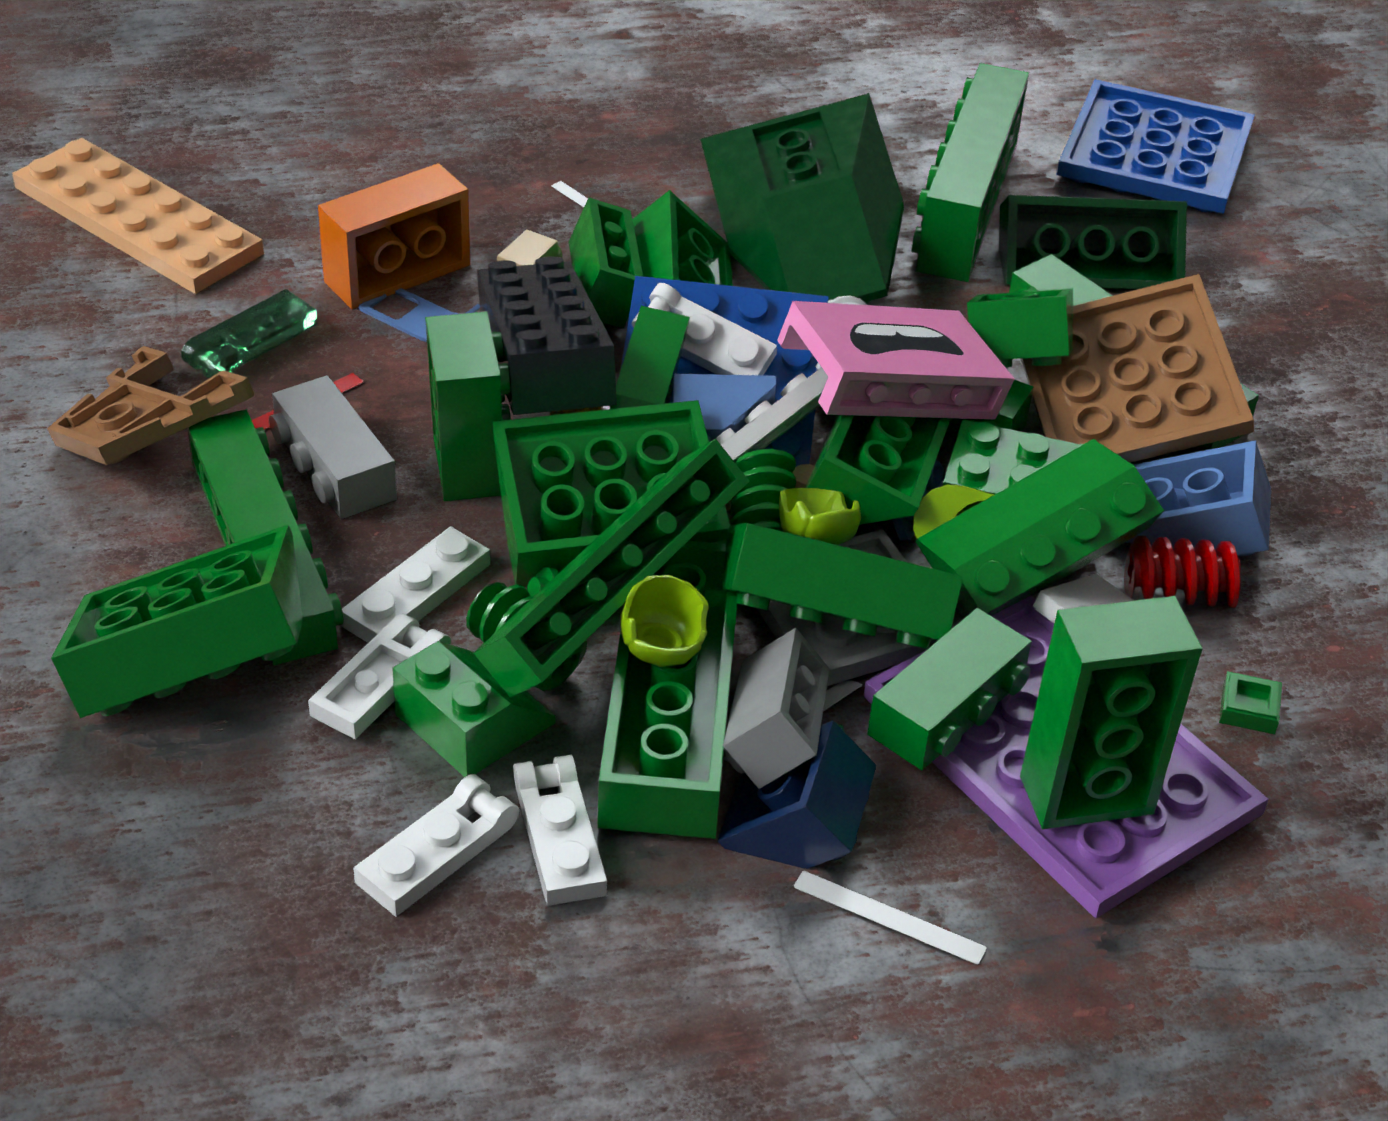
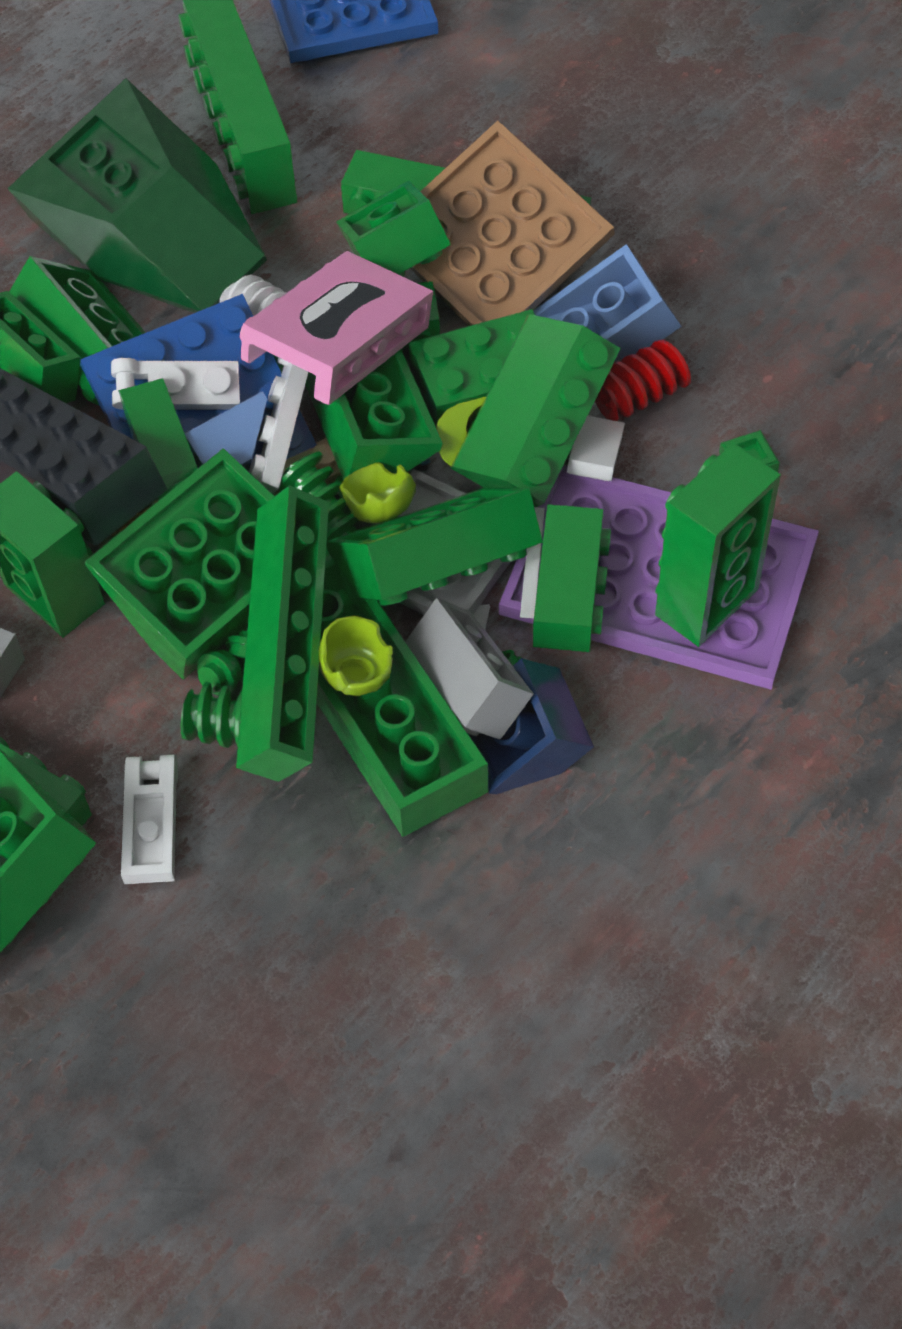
camera: 30 degrees left, 15 degrees up
white plate [341,526,490,643] -> none
white plate [354,774,520,917] -> none
green slope [392,641,555,777] -> none
white plate [513,755,607,906] -> none
white sticker [794,871,986,964] -> none
dark green slope [998,195,1187,290] -> none

